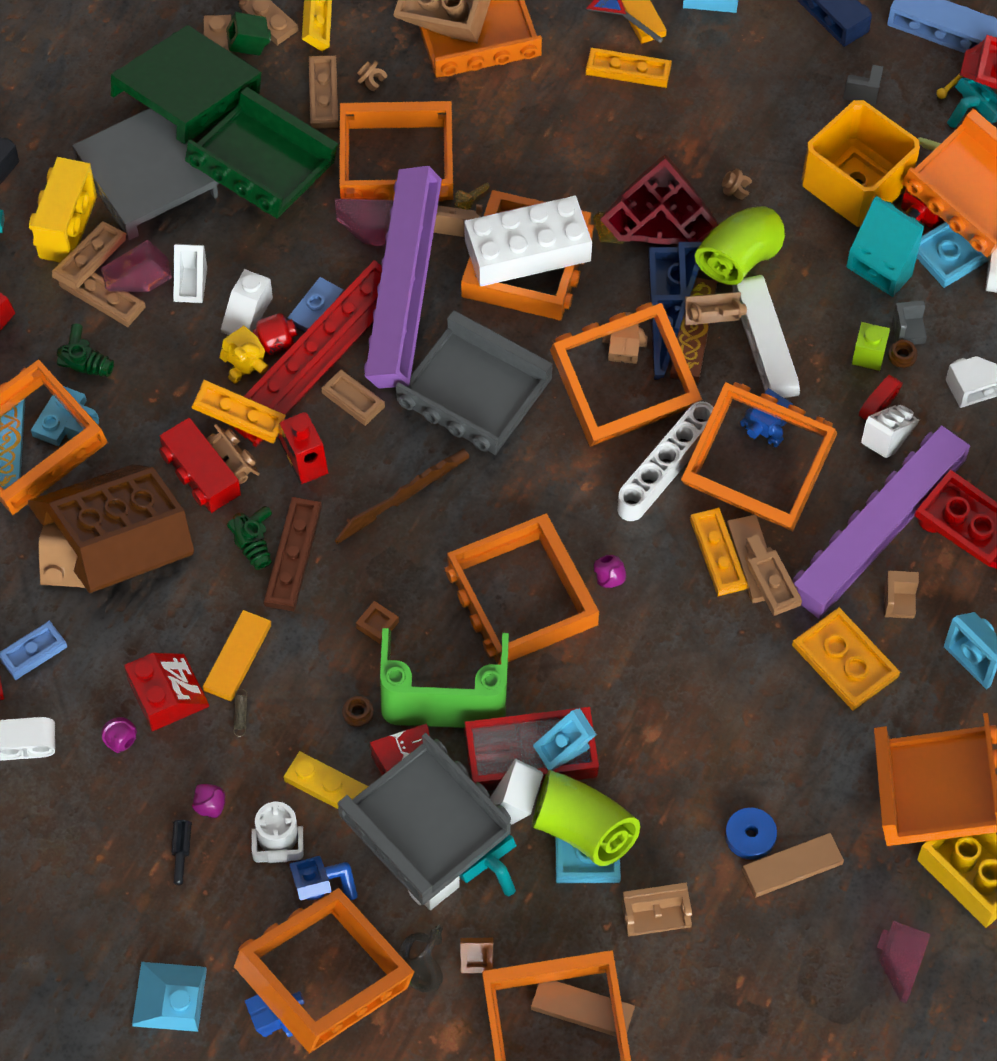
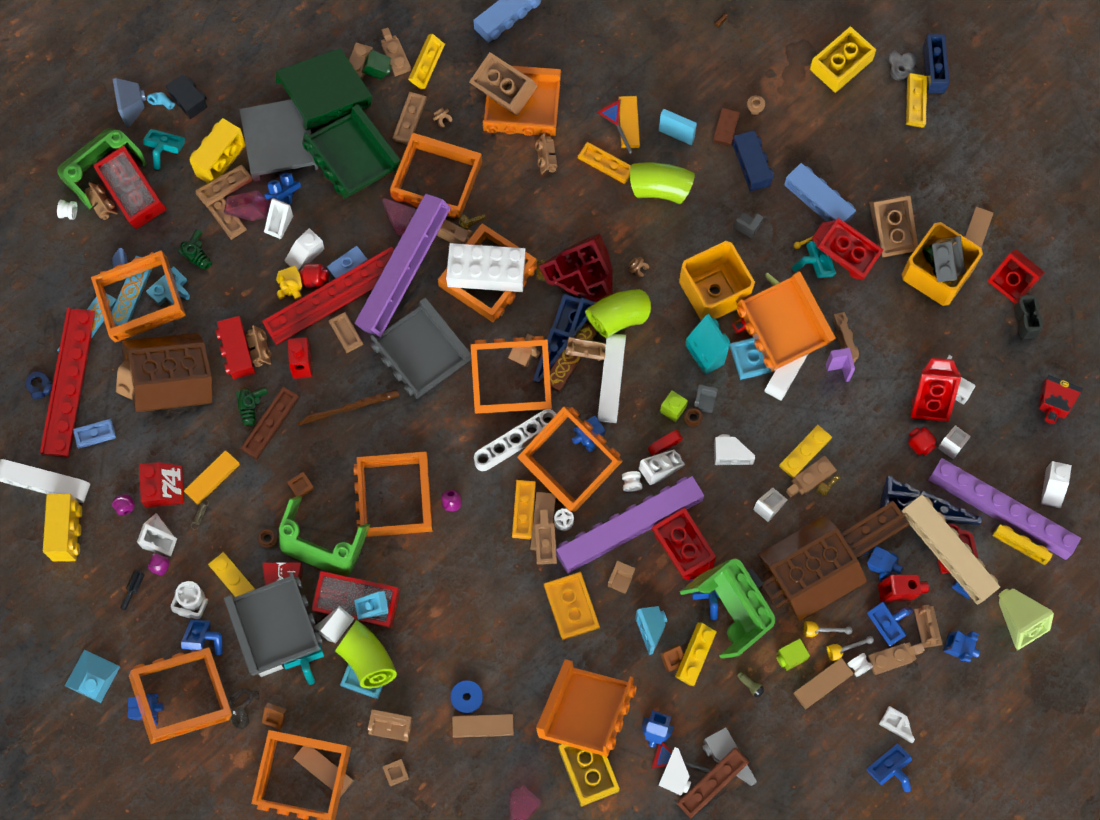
camera: 20 degrees right, 10 degrees up
light orange tile [192,380,286,444] -> none
none -> yellow brick [43,494,82,562]
none -> white slope [137,513,177,557]
none -> blue hips [264,173,301,205]
none -> medium nougat tile [383,759,409,787]
none -> medium nougat hinge [535,133,558,174]
none -> white wheel [554,509,574,531]
none -> white wheel [622,471,643,492]
none -> lime brick [630,162,695,204]

